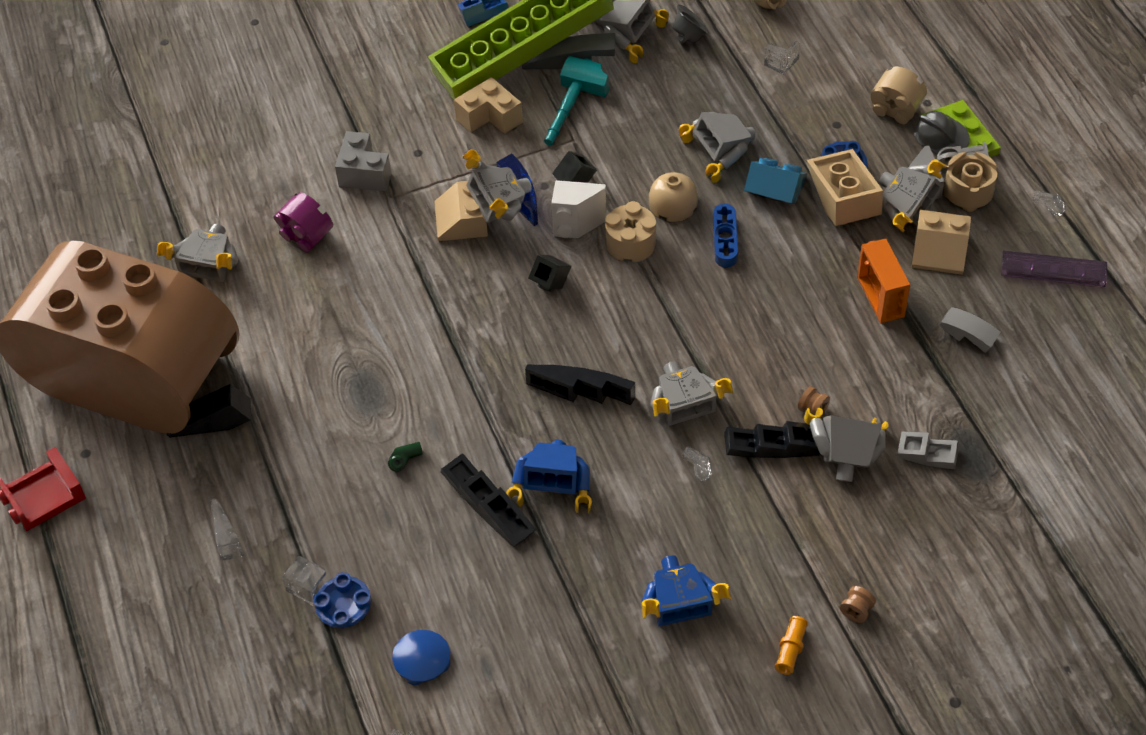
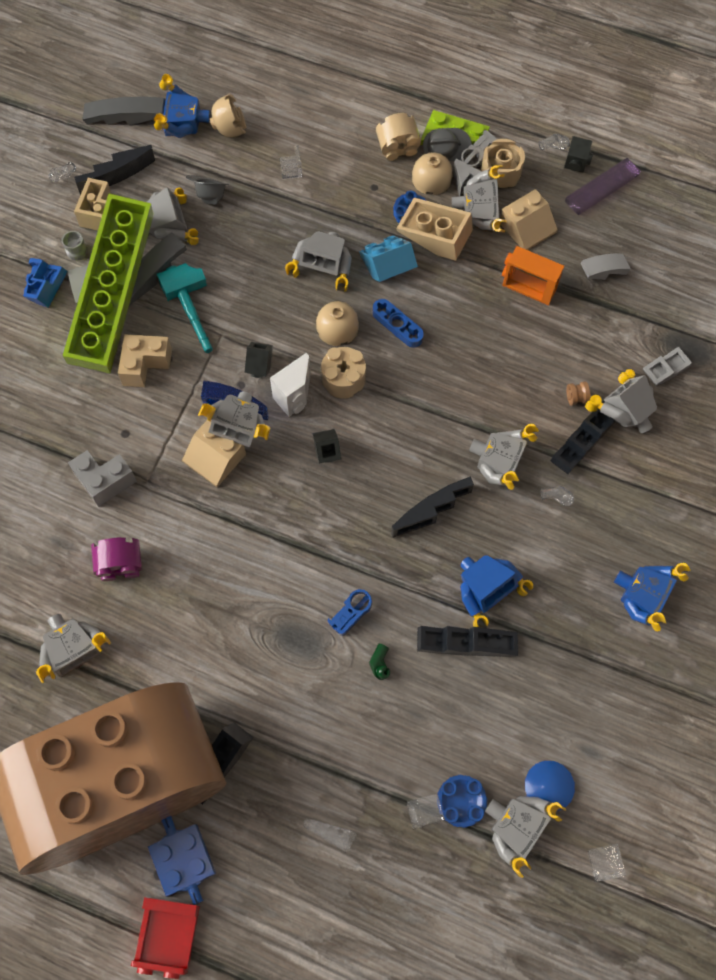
camera: 50 degrees left, 15 degrees up
none -> blue plate [148,816,216,905]
none -> blue piece [328,589,372,636]
none -> tan cylinder [412,152,453,195]
none -> light grey torso [484,796,566,878]
none -> pearl dark grey brick [564,136,593,173]

